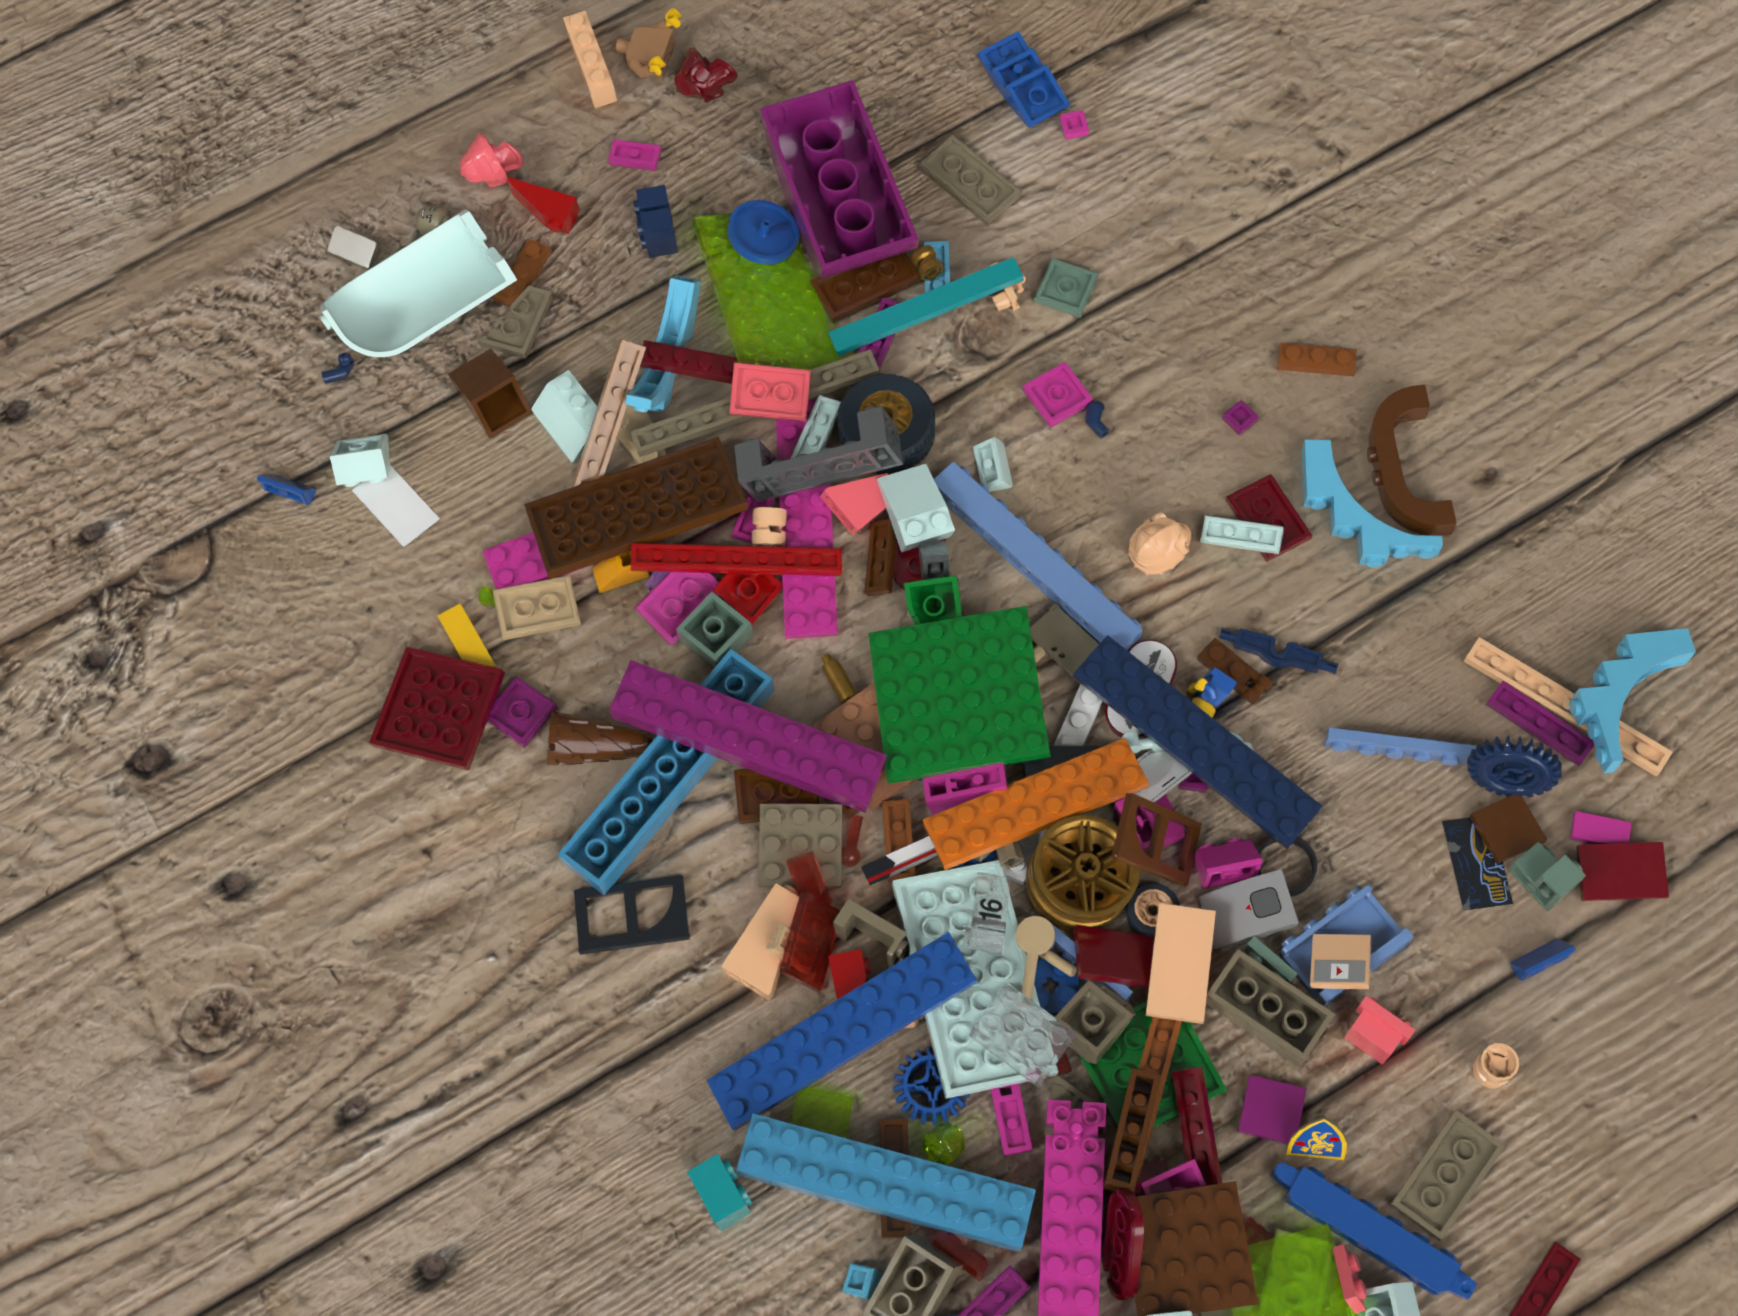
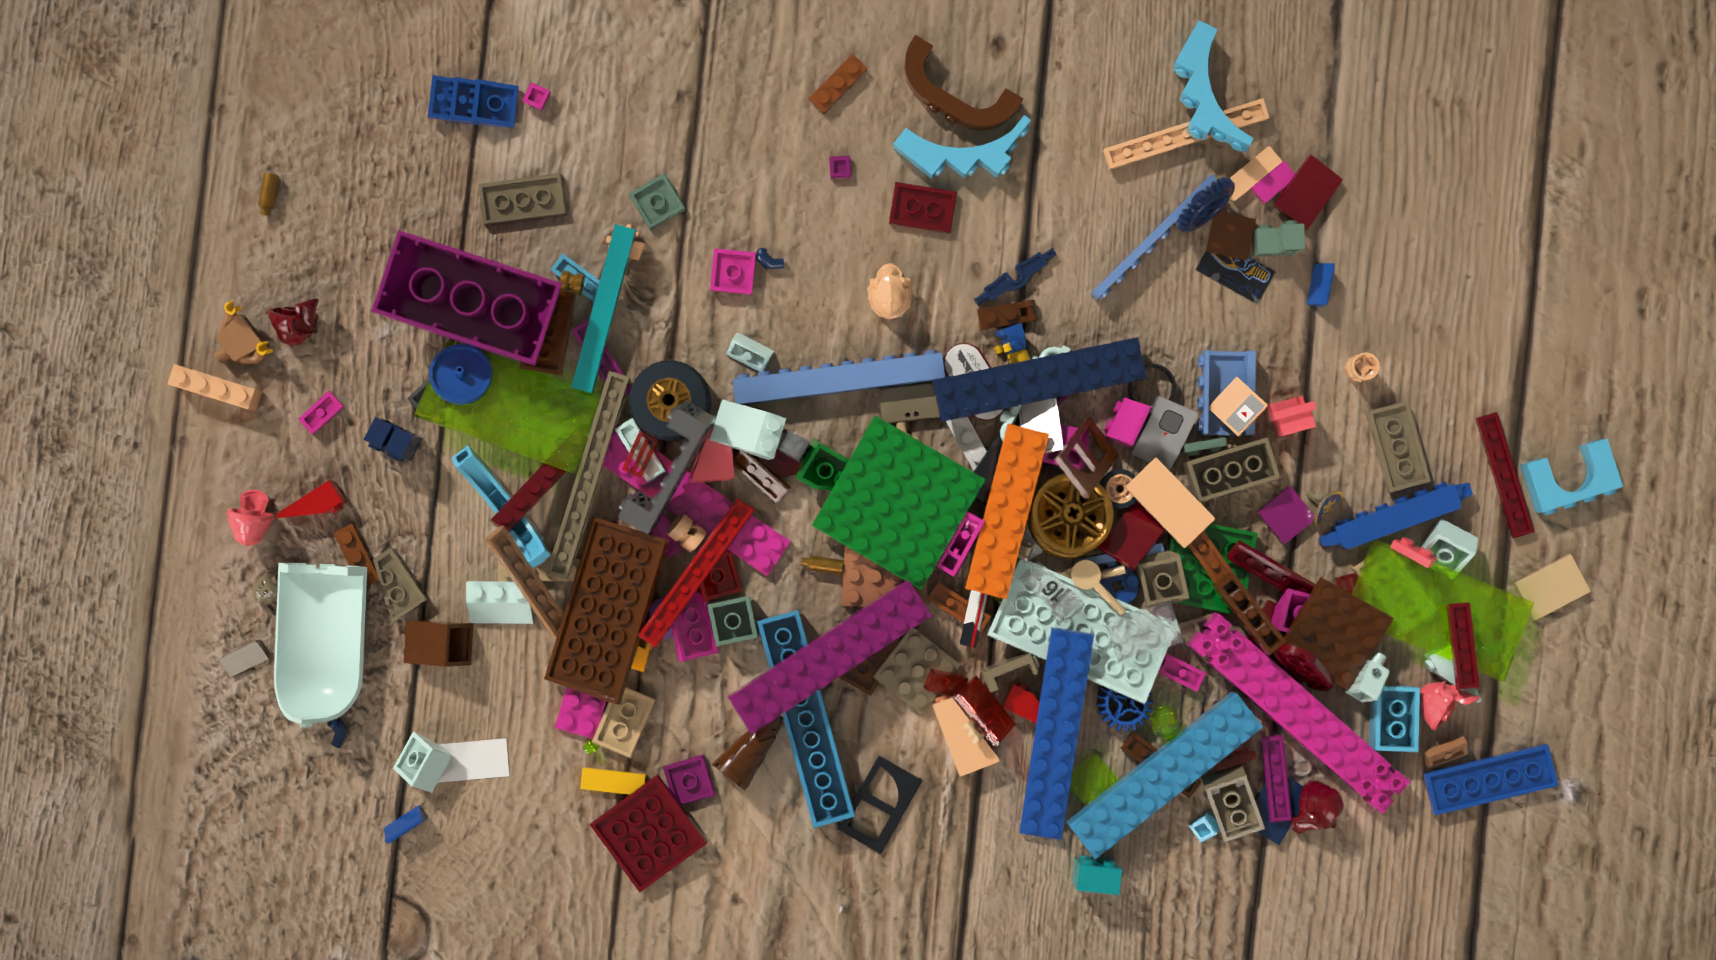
camera: 60 degrees left, 20 degrees up
coral tile [729,363,811,422] -> none
clear red bar [842,815,863,867] -> none
light aqua tile [1200,516,1284,554] -> none
magenta plate [1486,681,1595,766] -> none
none -> clear red tile [622,431,659,478]
none -> light nougat tile [1230,146,1283,202]

